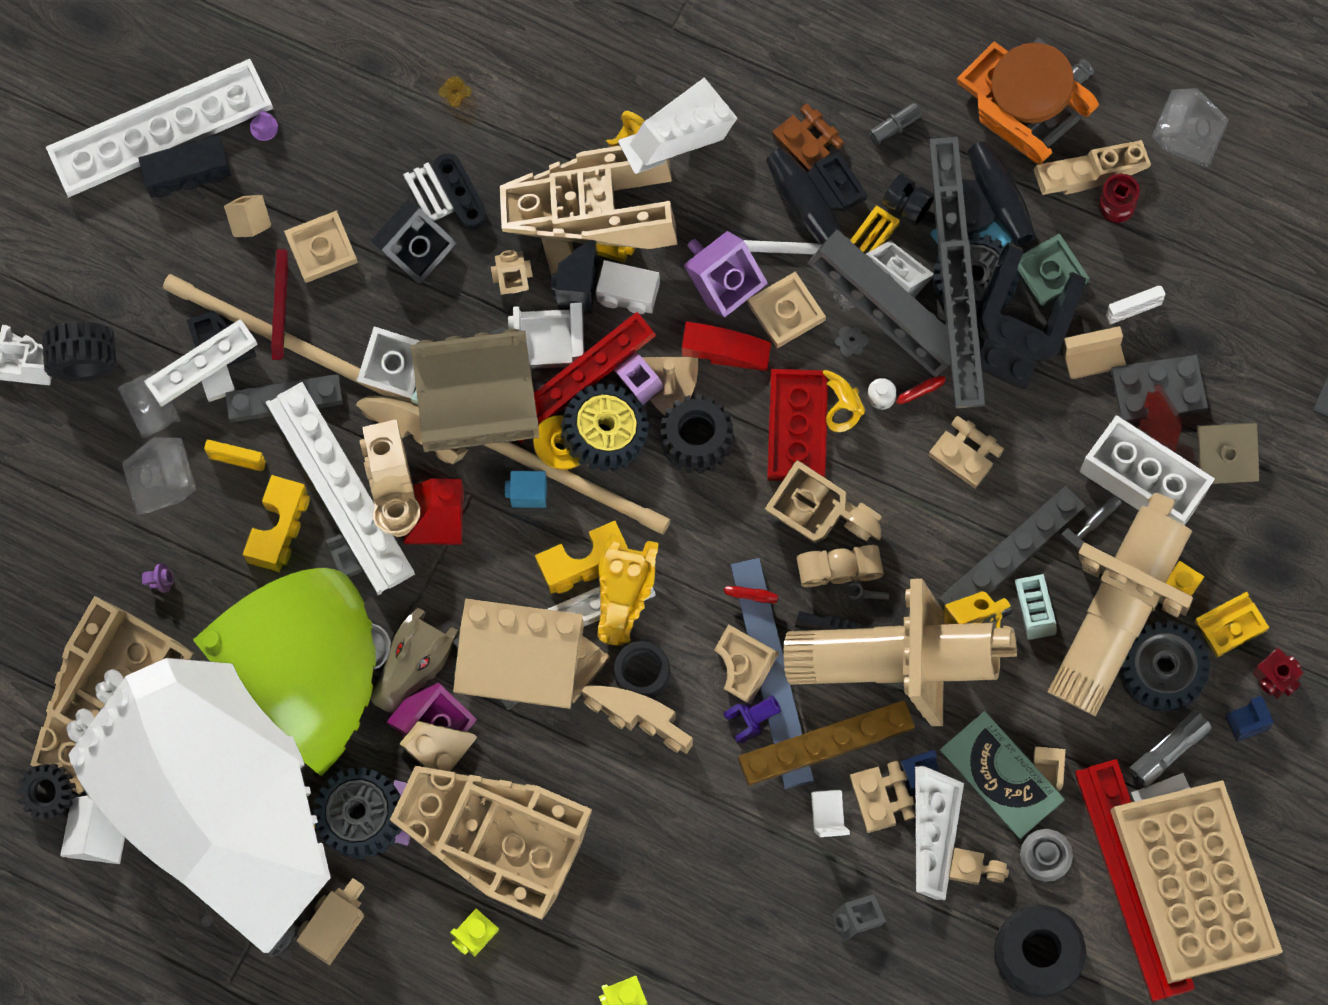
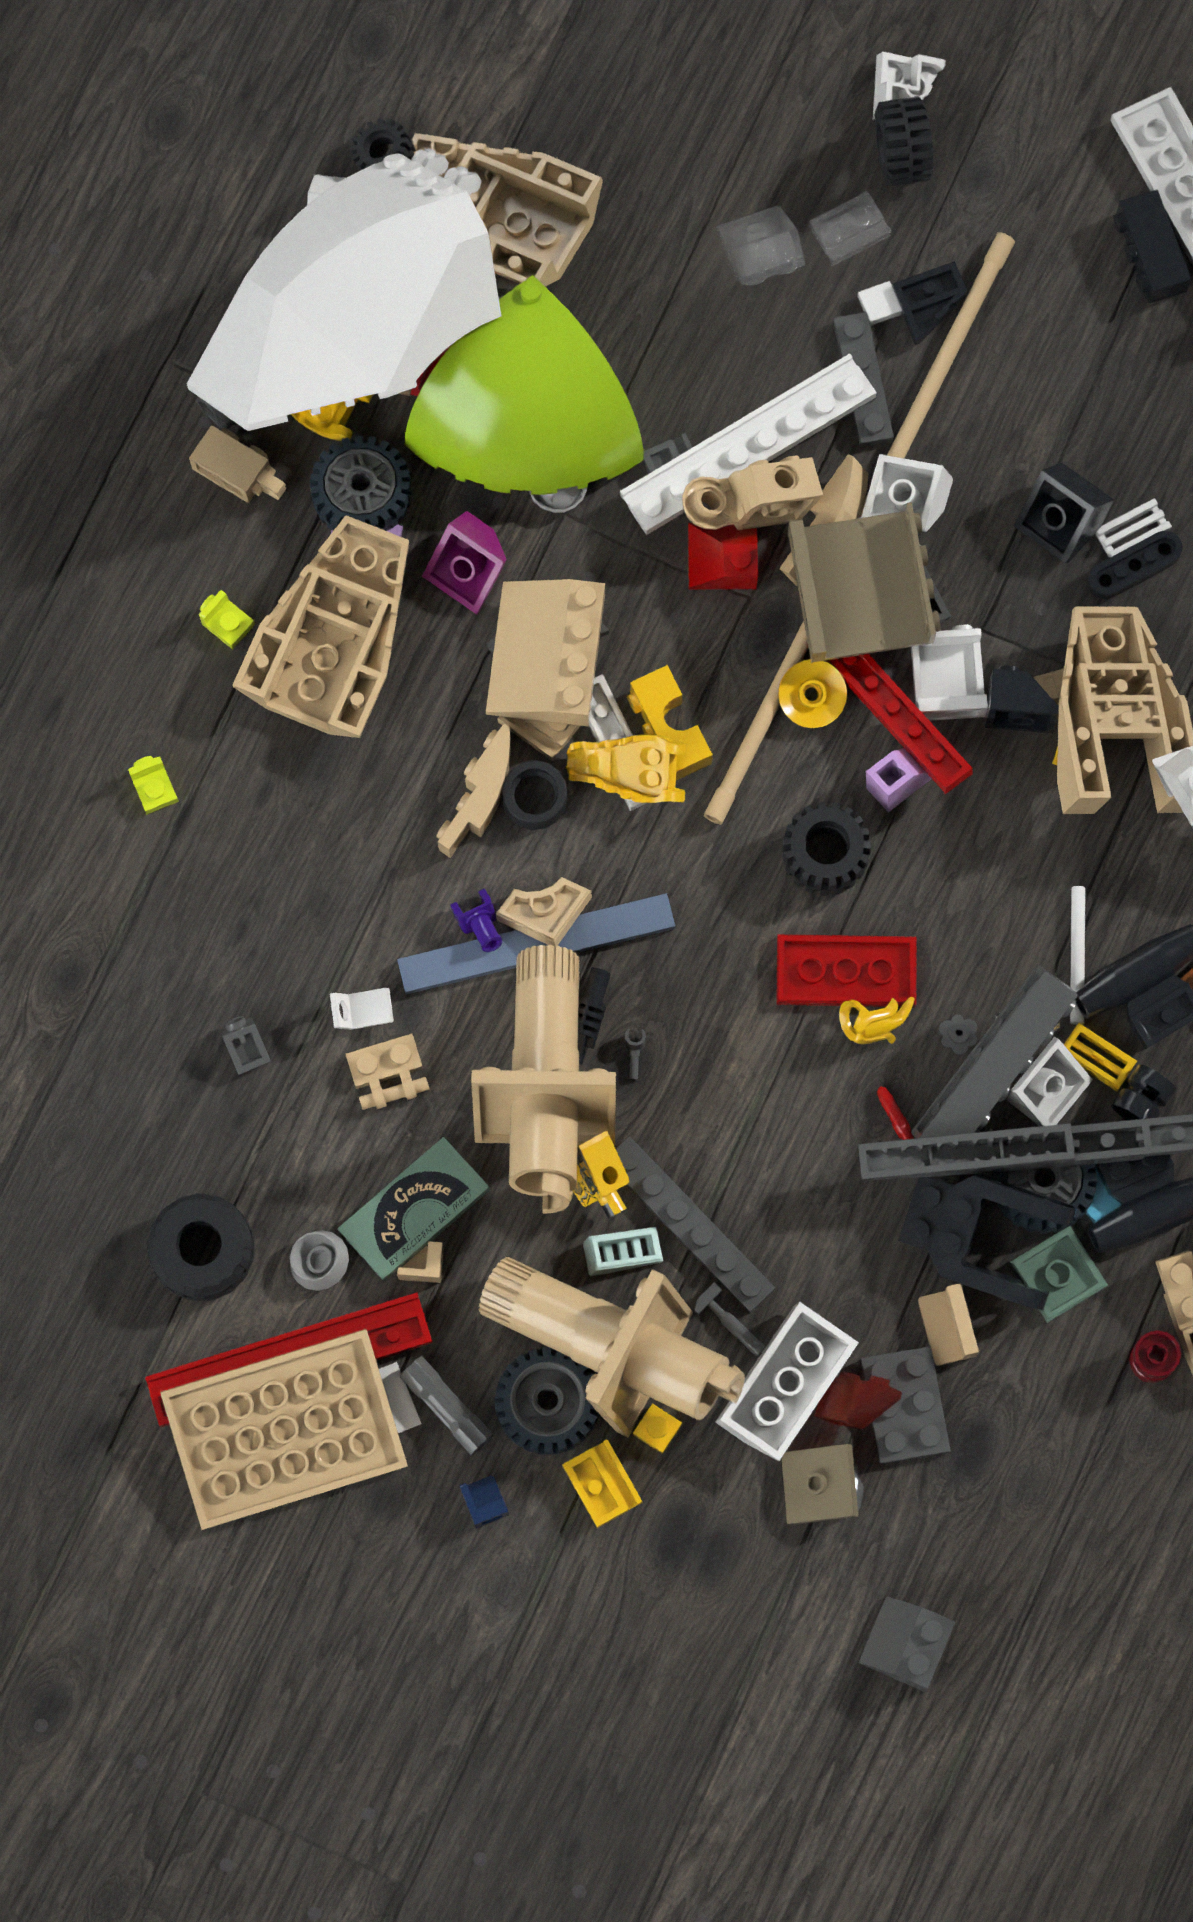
camera: 85 degrees right, 5 degrees up
medium lavender plate [142,563,174,593] -> none
white plate [144,319,258,407] -> none
yellow tile [204,439,266,471] -> none
tan panel [224,195,271,237] -> none
yellow arch [243,475,310,573] -> none
dark red tile [271,249,289,360] -> none
tan plate [284,211,358,283] -> none
dark tan animal [371,608,460,713] -> none
tan wing [400,721,477,771] -> none
tan brick [491,250,533,295] -> none
dark azure brick [505,471,547,508] -> none
wheel [561,384,649,472] -> none
white brick [596,260,660,314] -> none
tan shield [642,357,698,416] -> none
red slope [682,321,771,371] -> none
medium lavender piece [684,231,768,318] -> none
red piece [723,586,779,604] -> none
pearl gold plate [738,700,915,786] -> none
tan plate [747,271,826,349] -> none
tan brick [765,460,882,543] -> none
tan piece [797,545,884,588] -> none
white piece [867,378,896,410] -> none
dark blue panel [900,750,941,795] -> none
white wing [915,766,964,900] -> none
tan plate [929,416,1005,489] -> none
tan plate [949,848,1009,885] -> none
white tile [1106,286,1165,324] -> none
dark red brick [1253,647,1303,700] -> none

